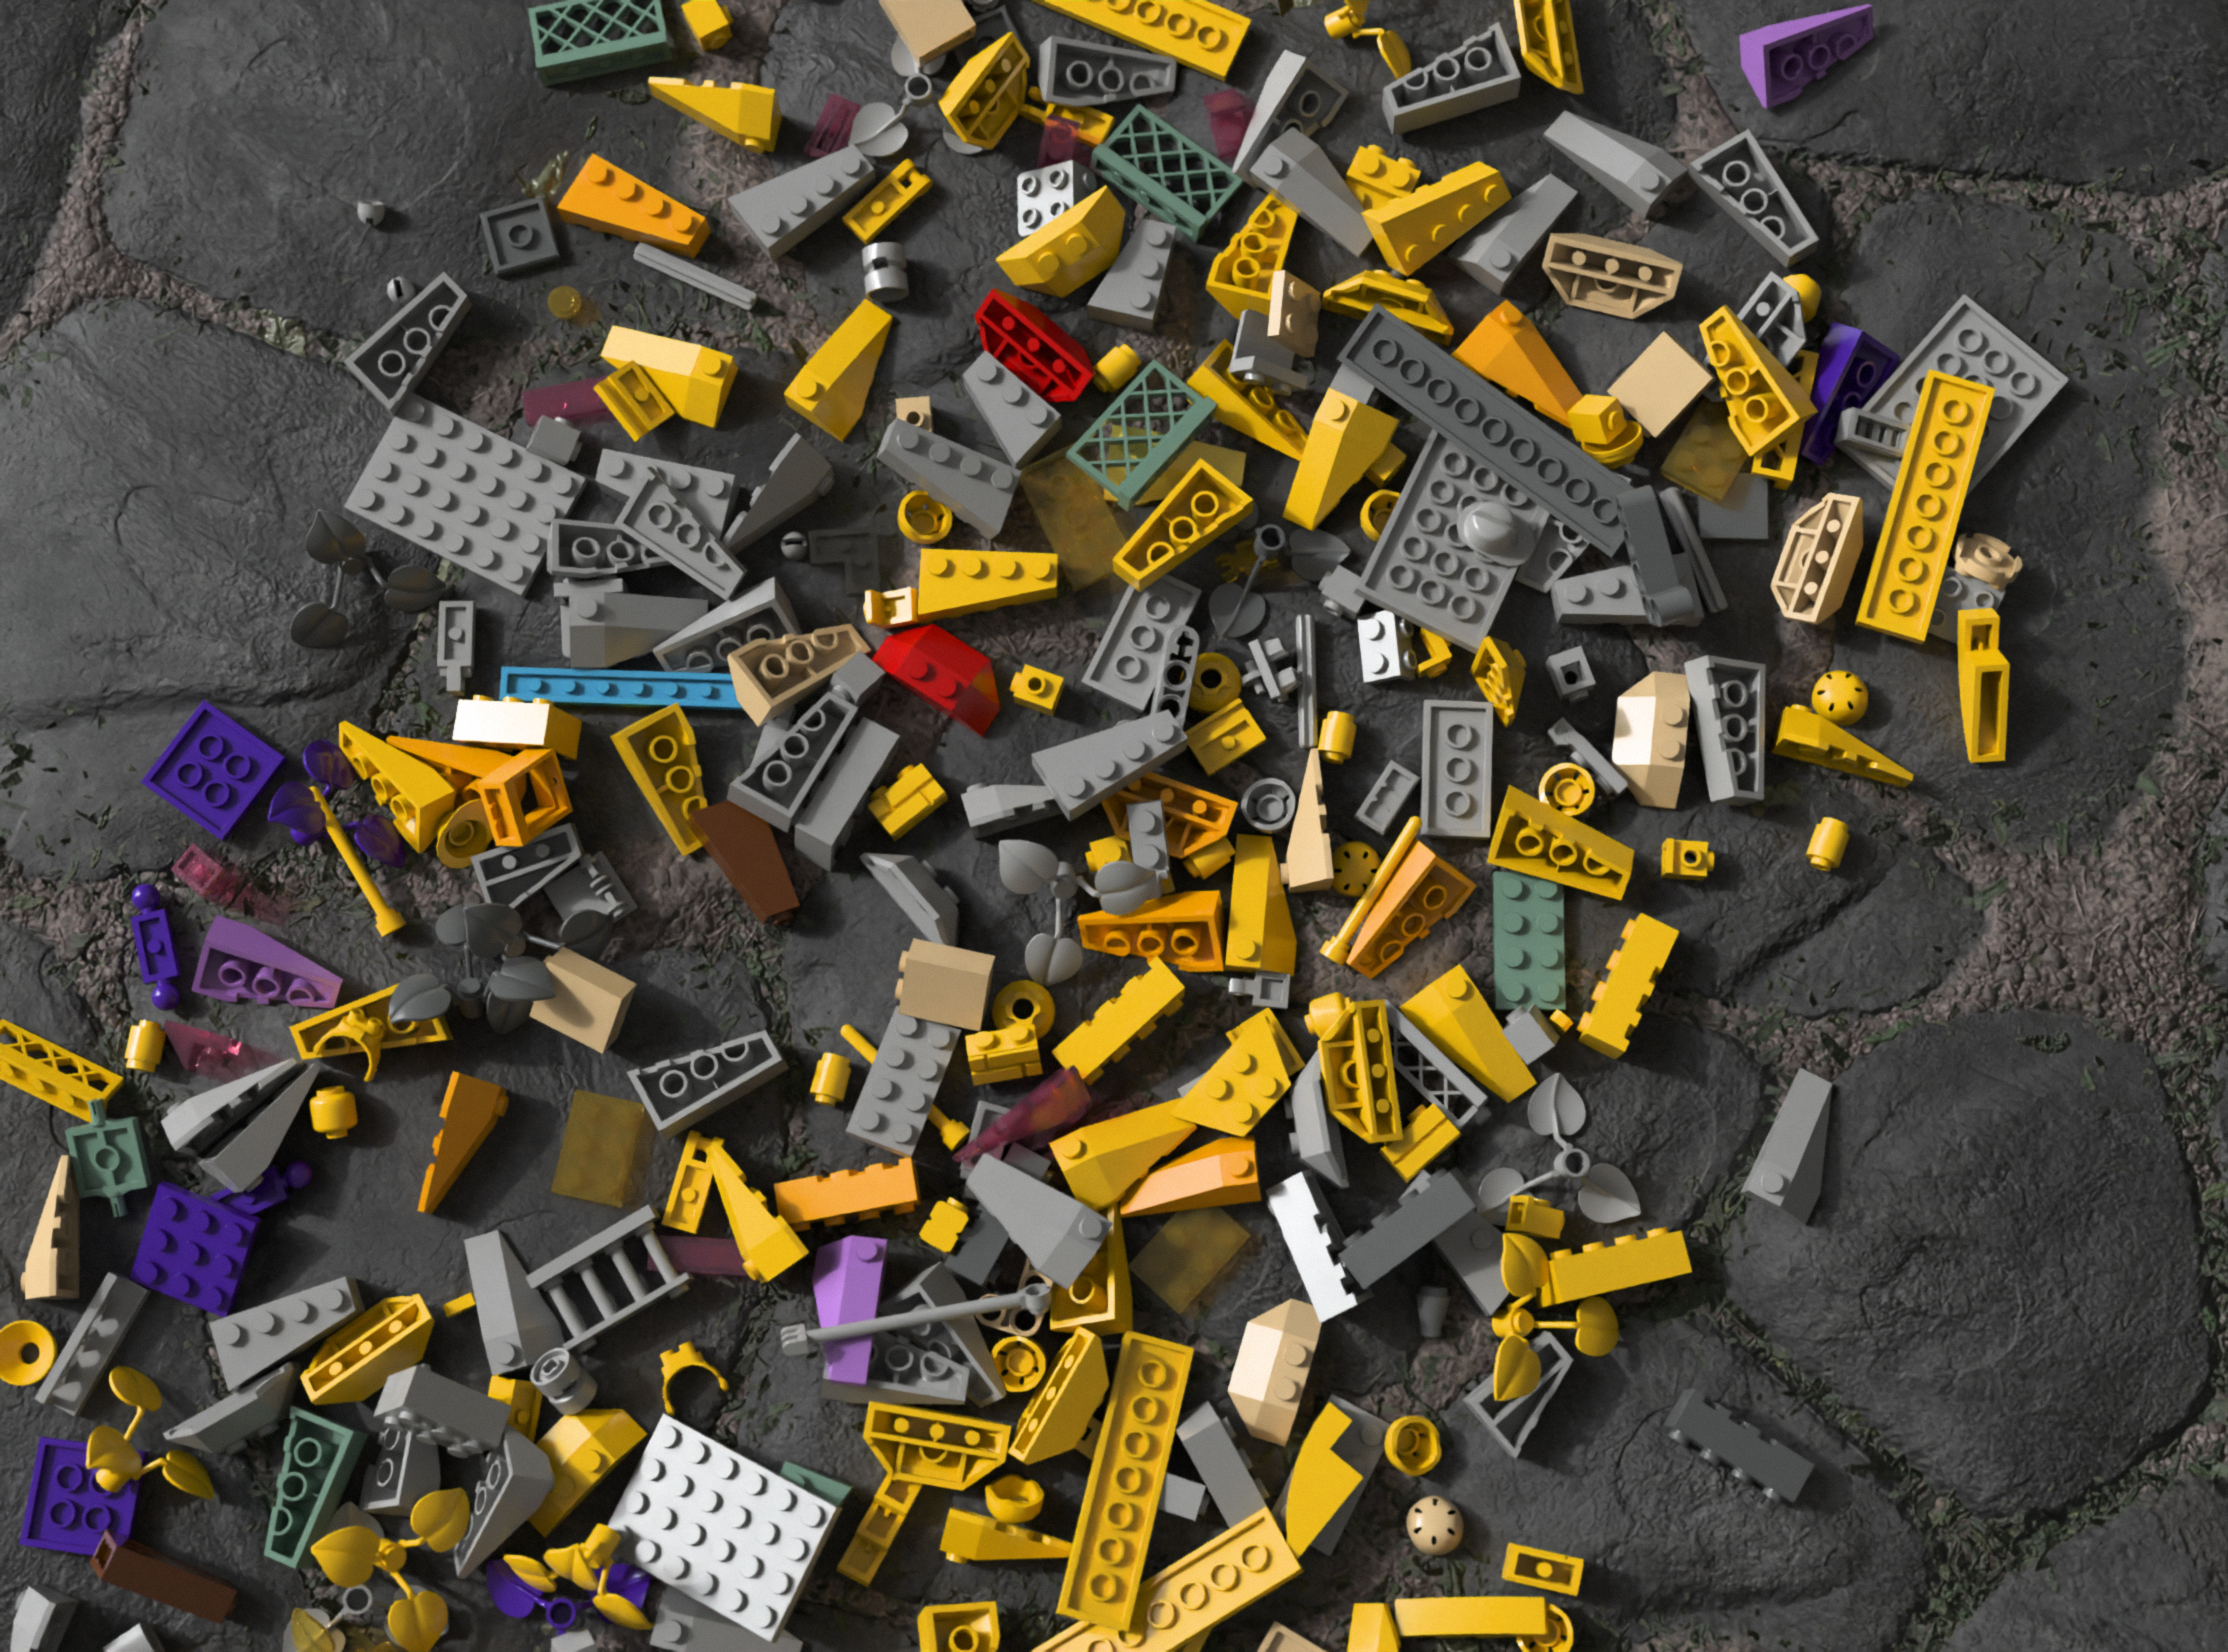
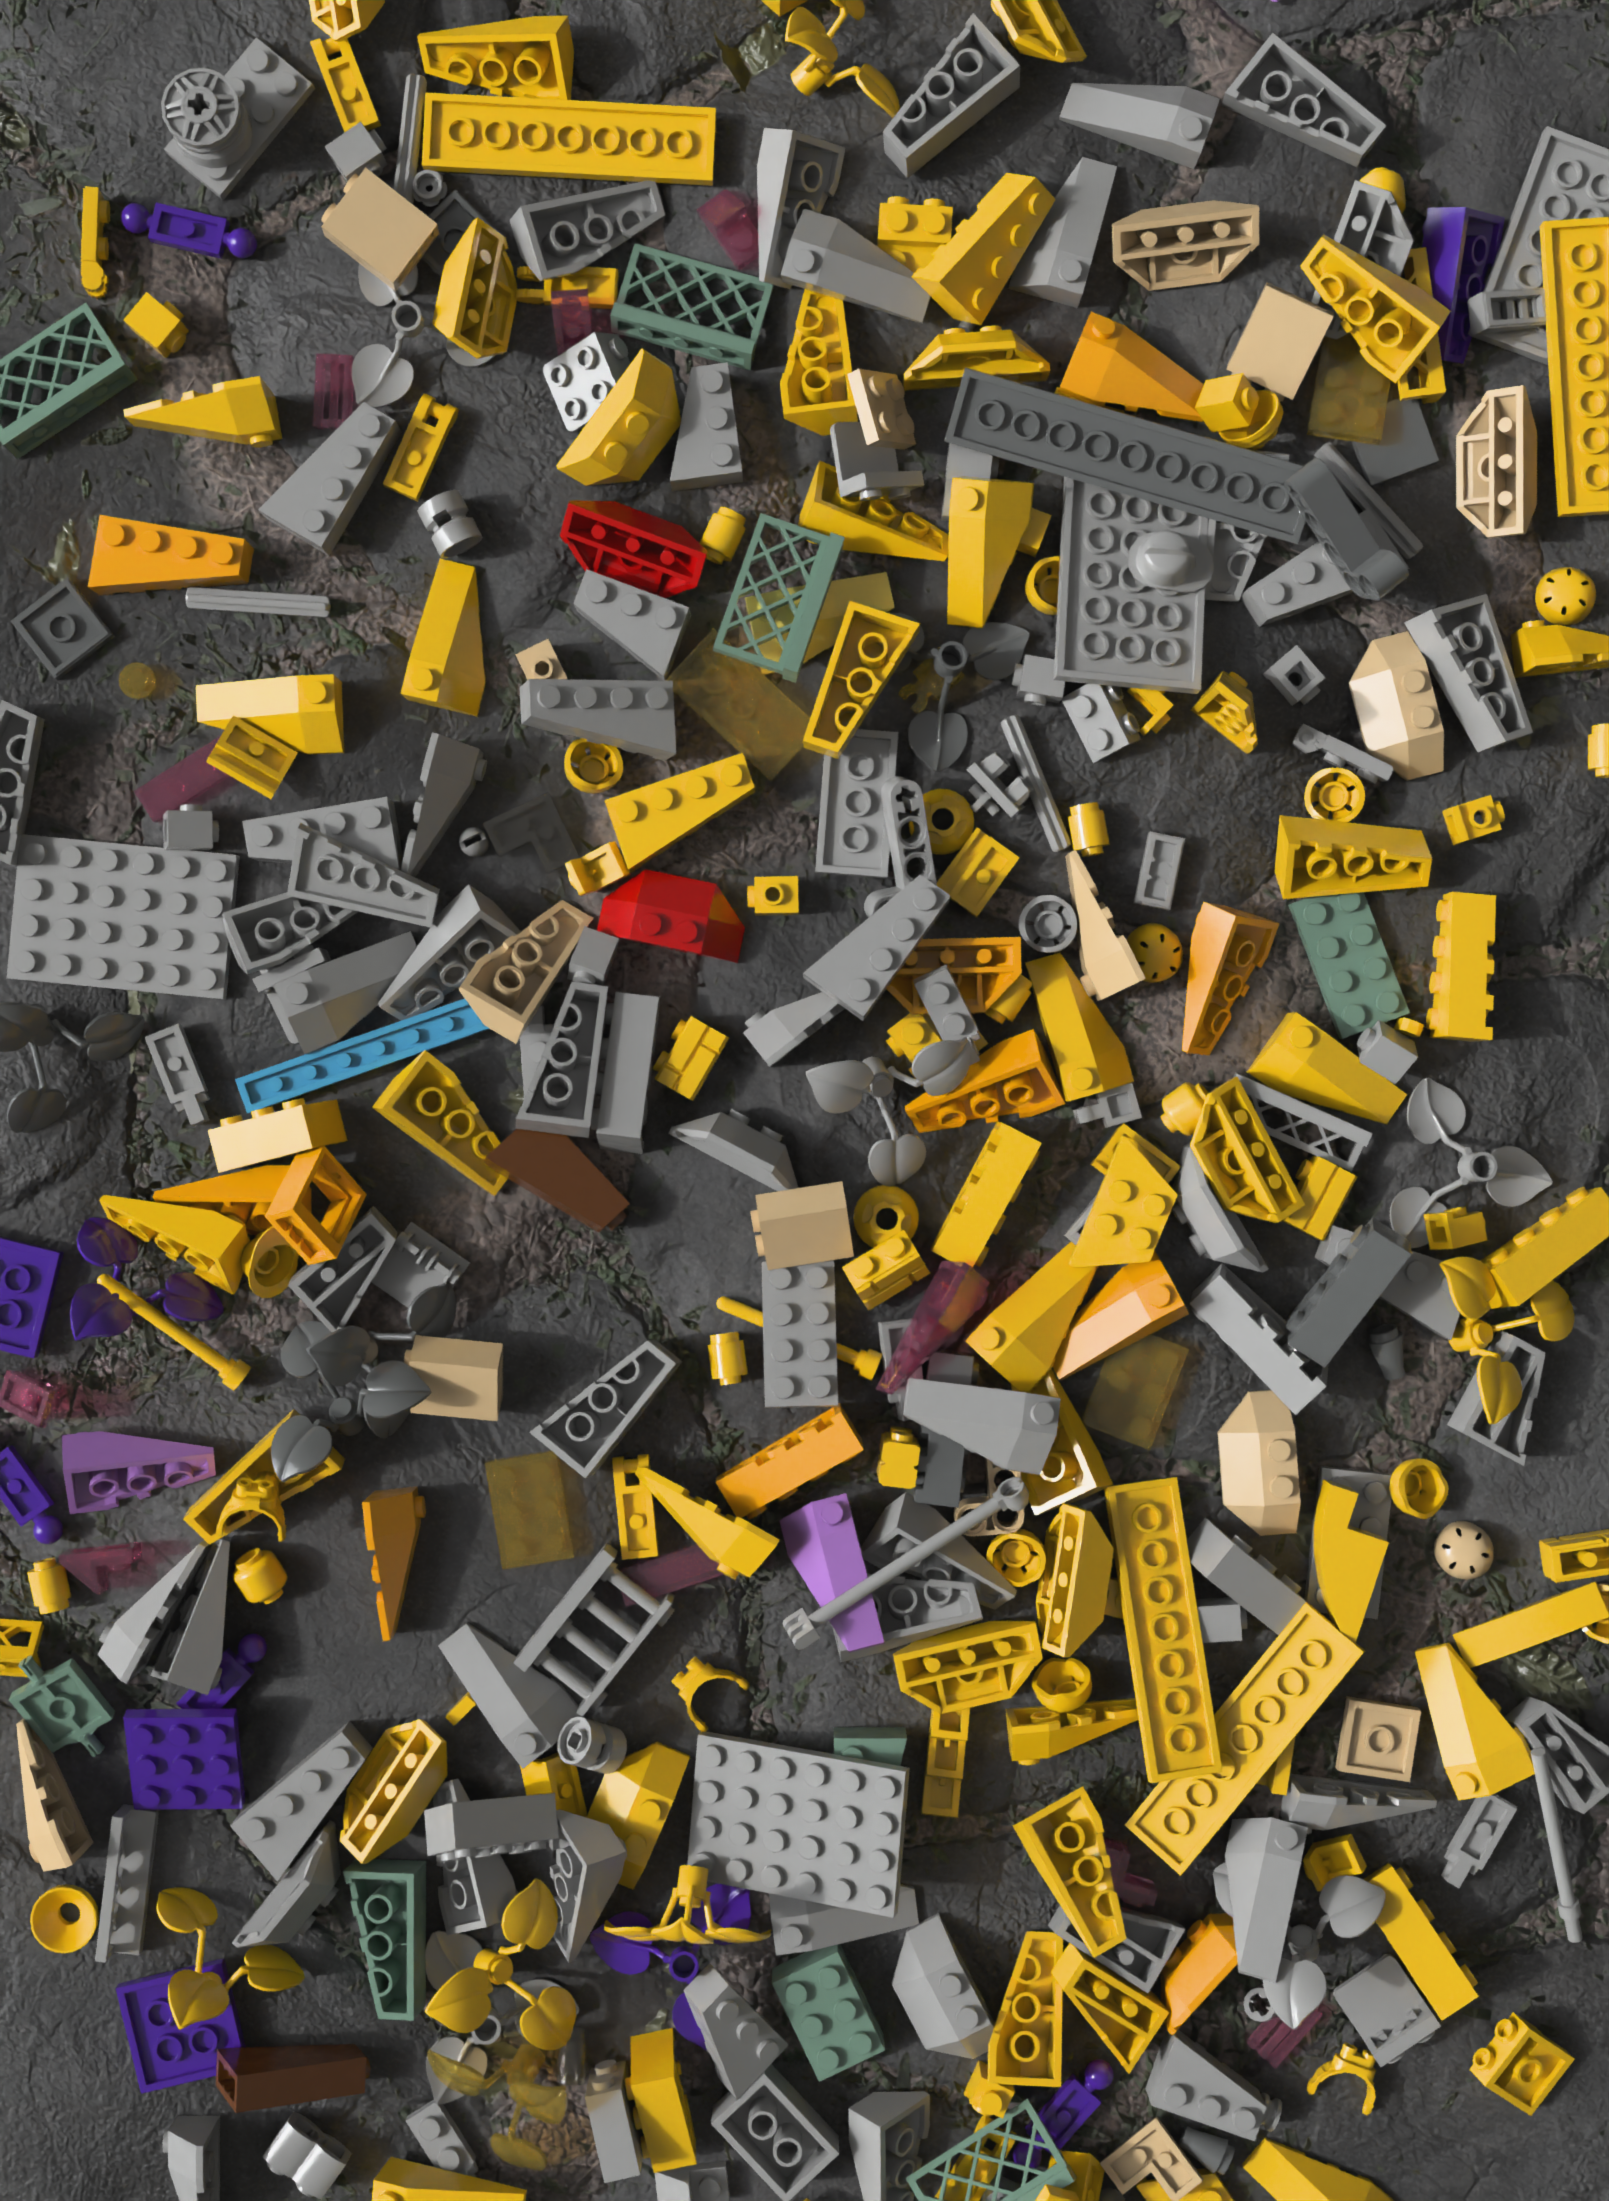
camera: 25 degrees left, 10 degrees up
yellow piece [1319,816,1422,966] -> none
light grey plate [1420,700,1493,840] -> none

